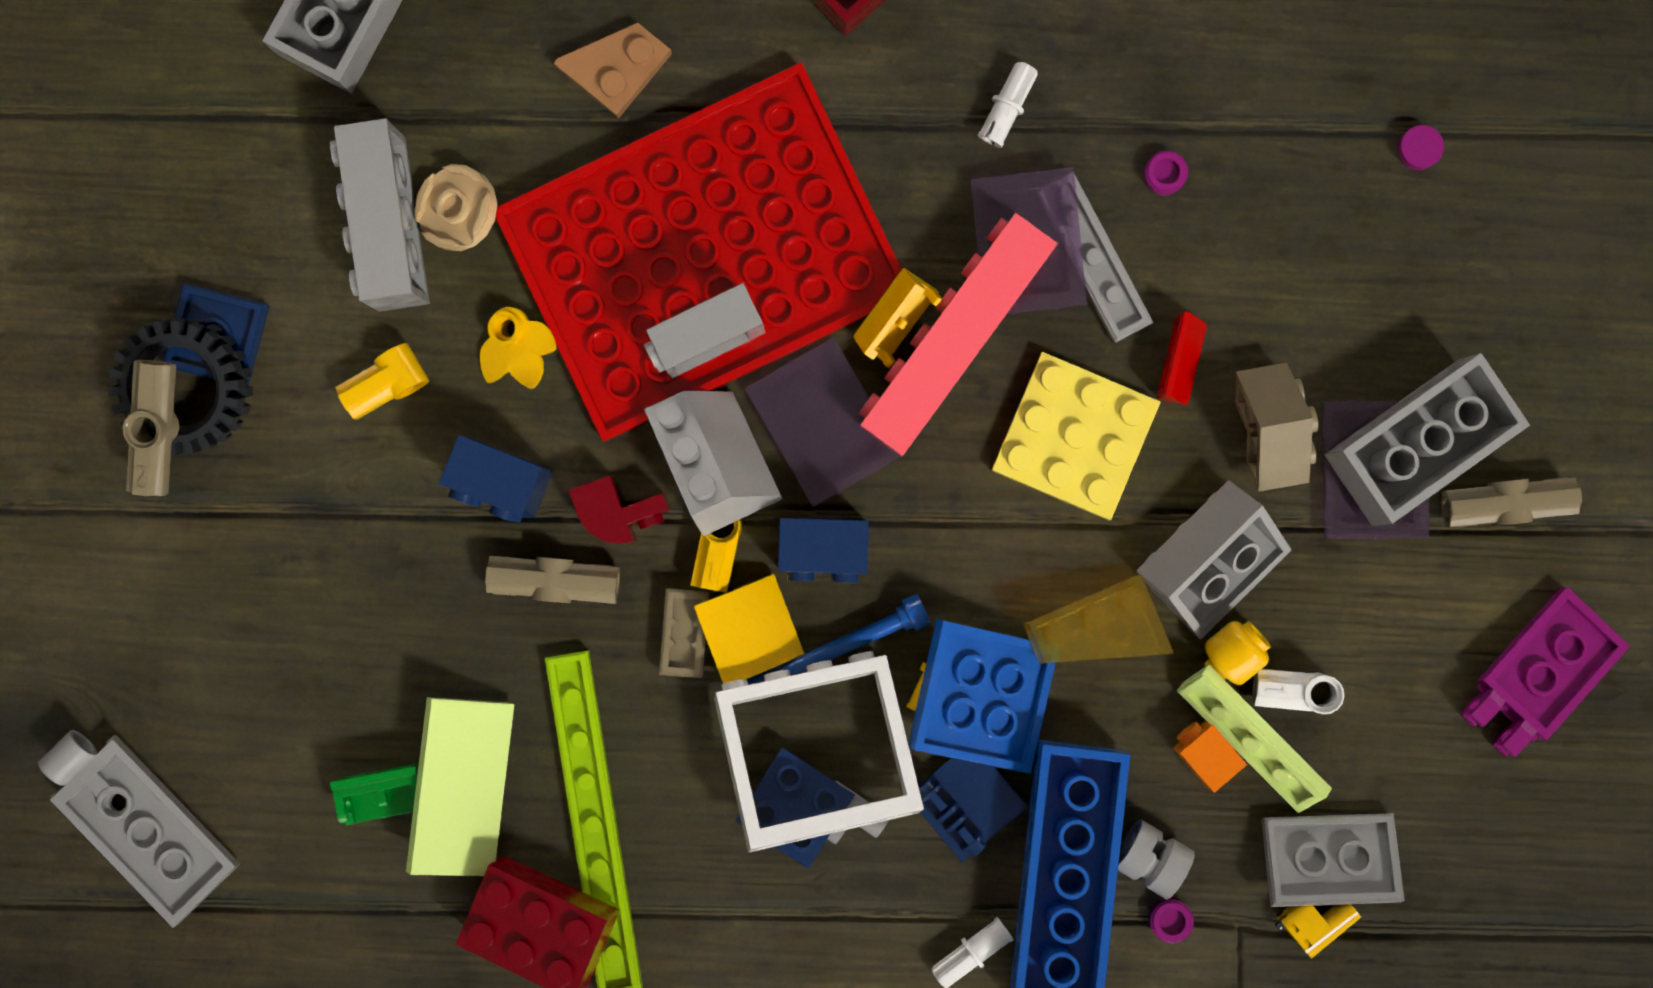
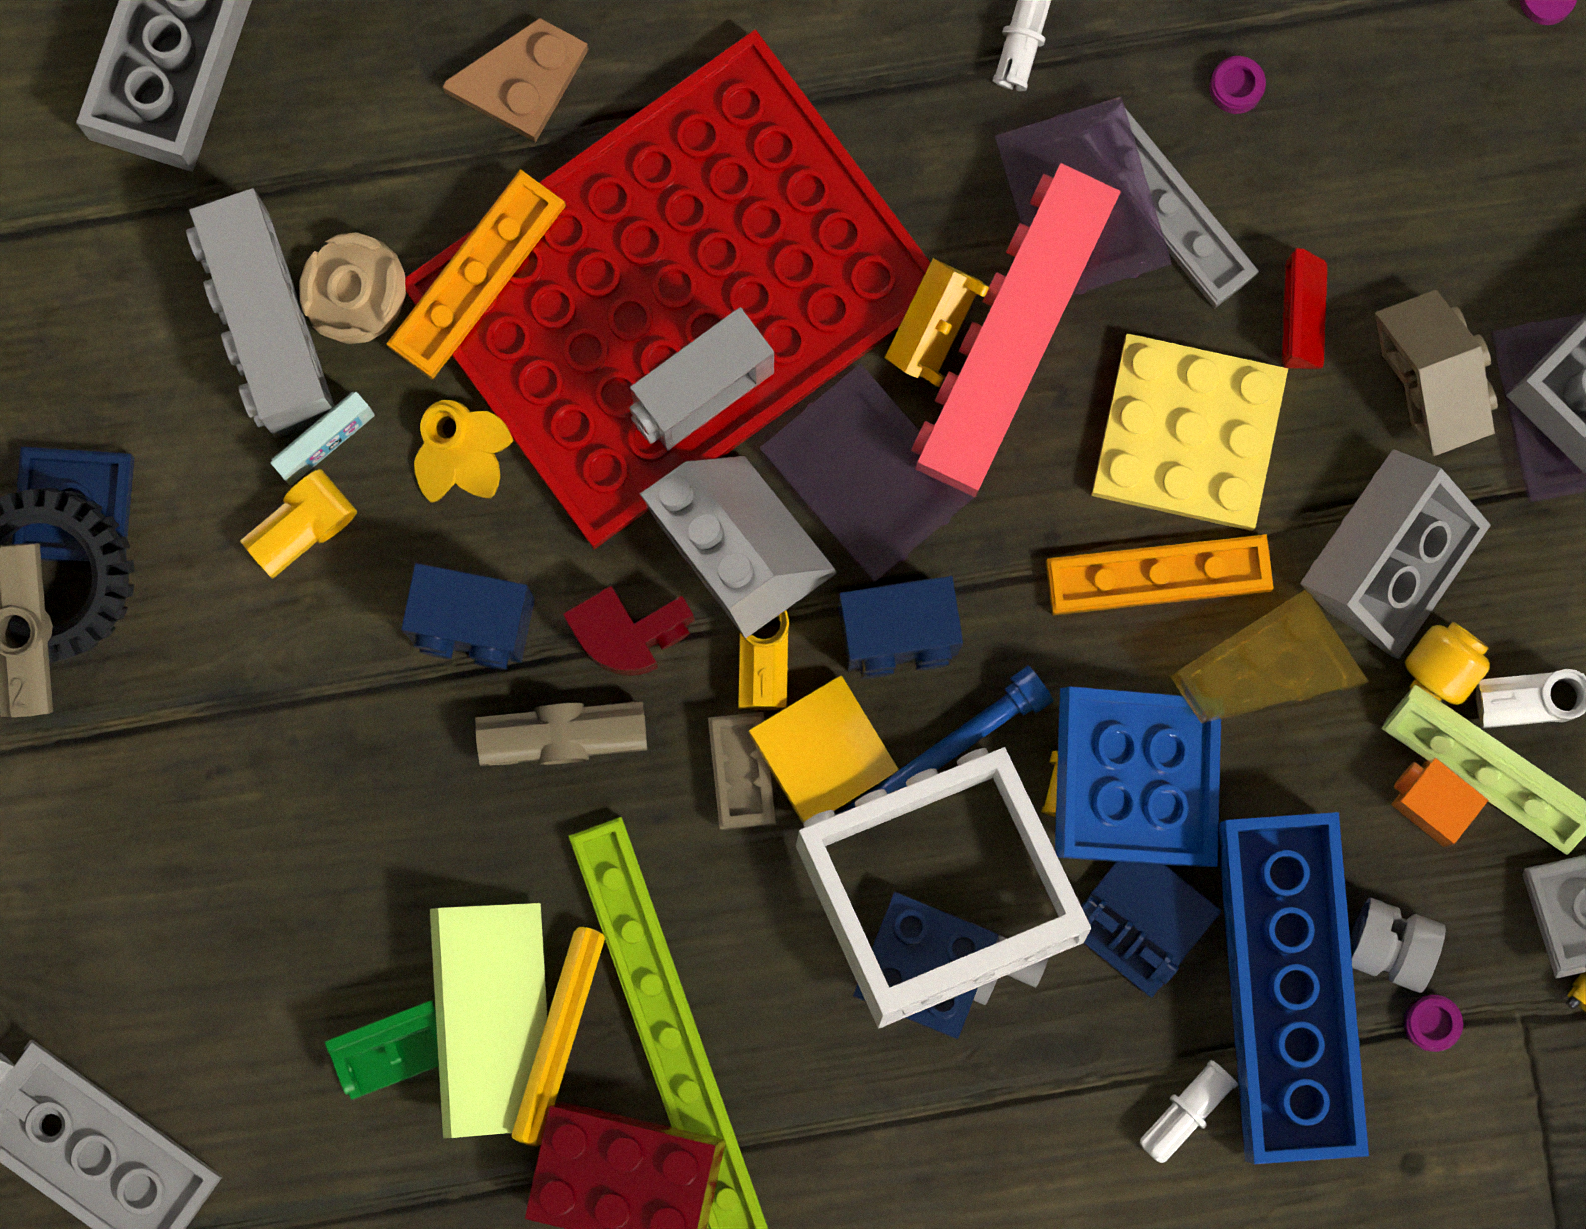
camera: 15 degrees left, 5 degrees down
none -> light aqua tile [271,392,375,486]
none -> light orange tile [387,169,566,380]
none -> yellow axle [512,927,605,1146]
none -> light orange tile [1046,534,1274,615]

